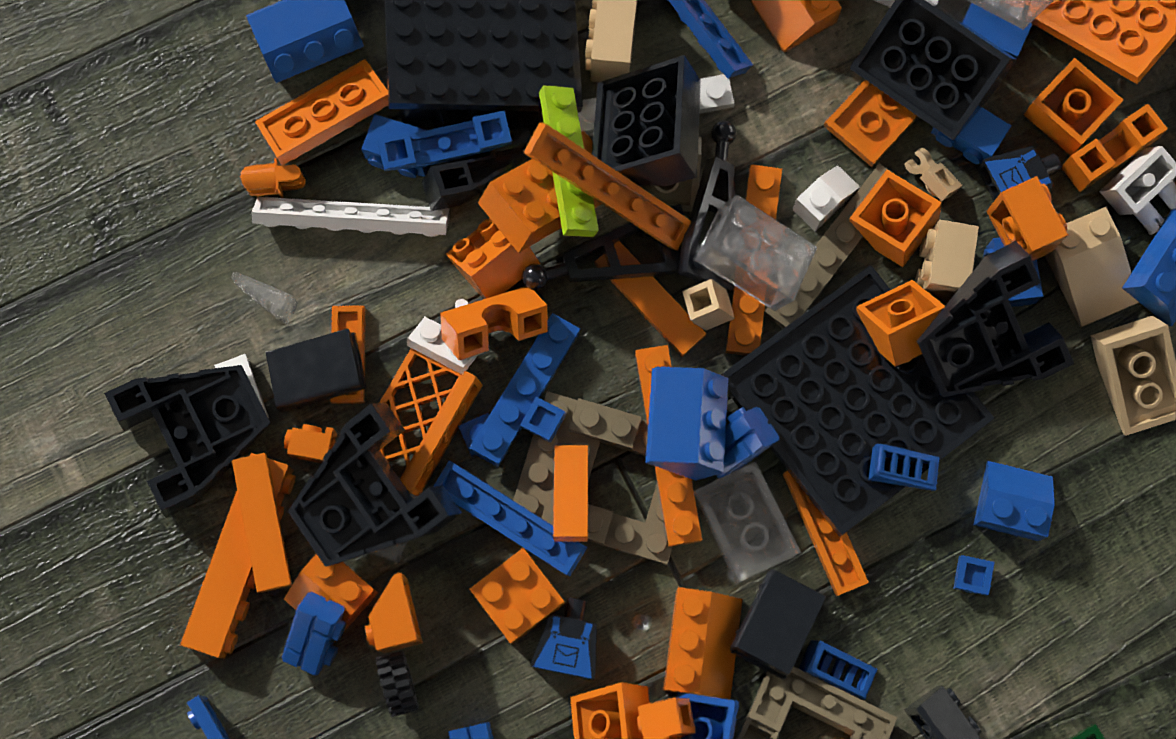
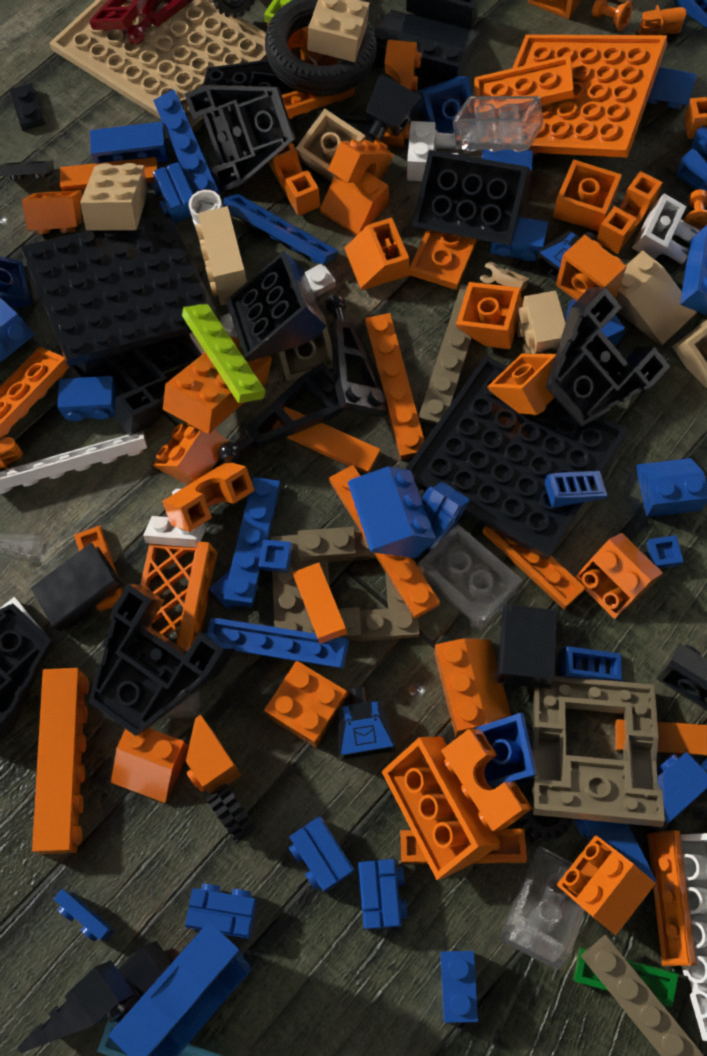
camera: 15 degrees left, 10 degrees down
orange tile [232,453,292,593] -> none
blue brick [282,592,347,675] -> none
orange brick [284,424,337,464] -> none
blue slope [377,111,512,171] -> none
orange plate [524,123,692,250] -> none
tan brick [682,279,735,331] -> none
clear brick [695,195,817,311] -> none
white slope [792,165,860,232] -> none
none -> orange slope [344,218,409,291]
none -> orange slope [575,533,663,619]

